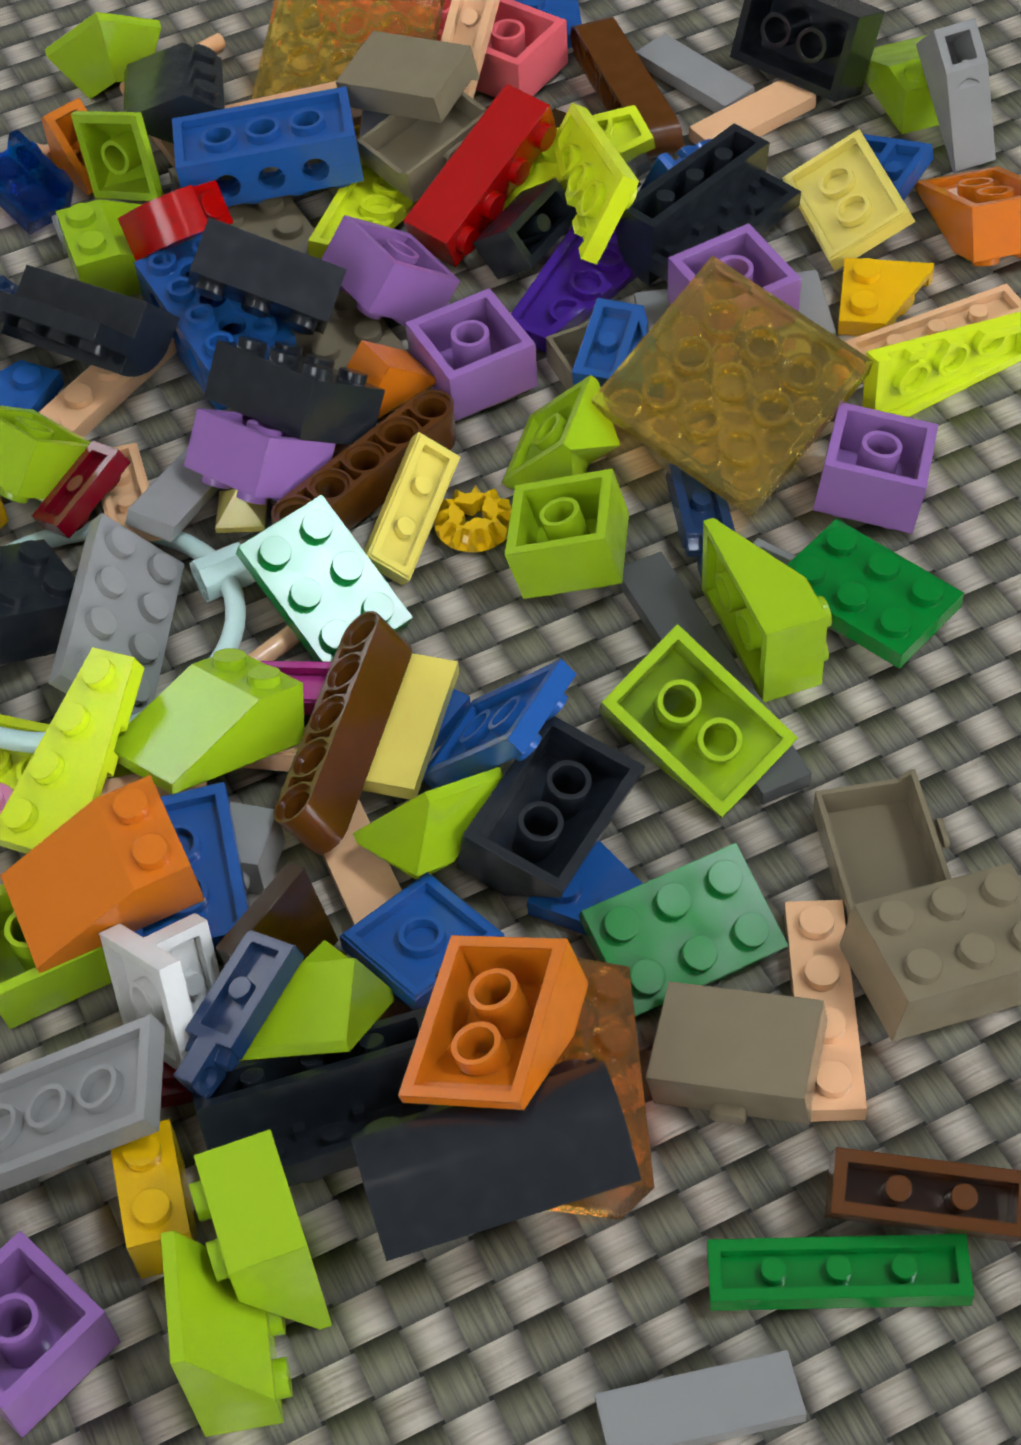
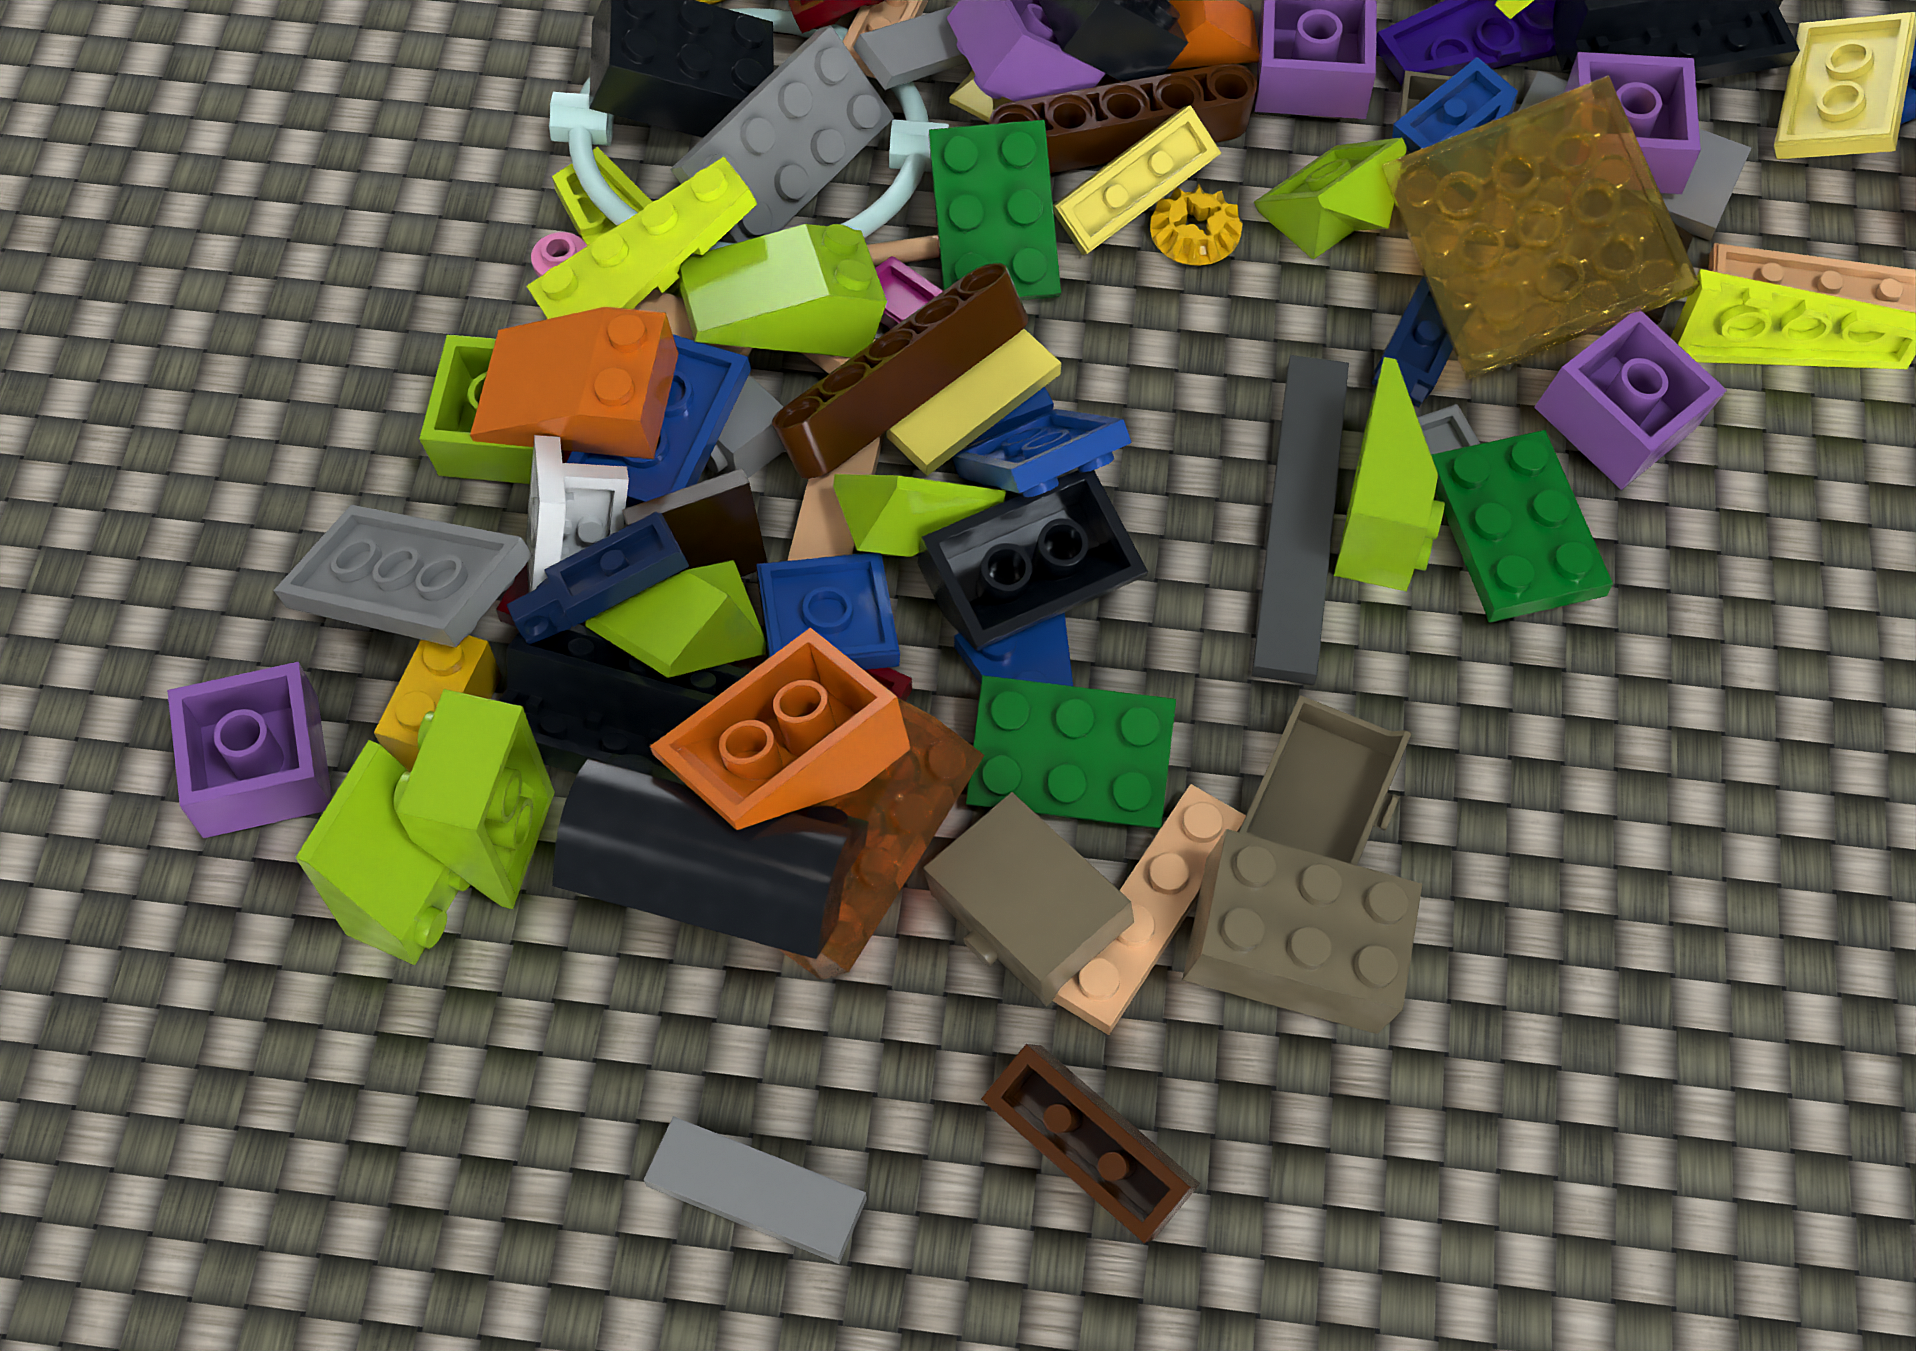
camera: 30 degrees right, 10 degrees up
lime brick [505,468,629,599] -> none
lime slope [598,624,798,819] -> none
green plate [706,1234,974,1311] -> none
yellow wing [837,258,934,336] -> none

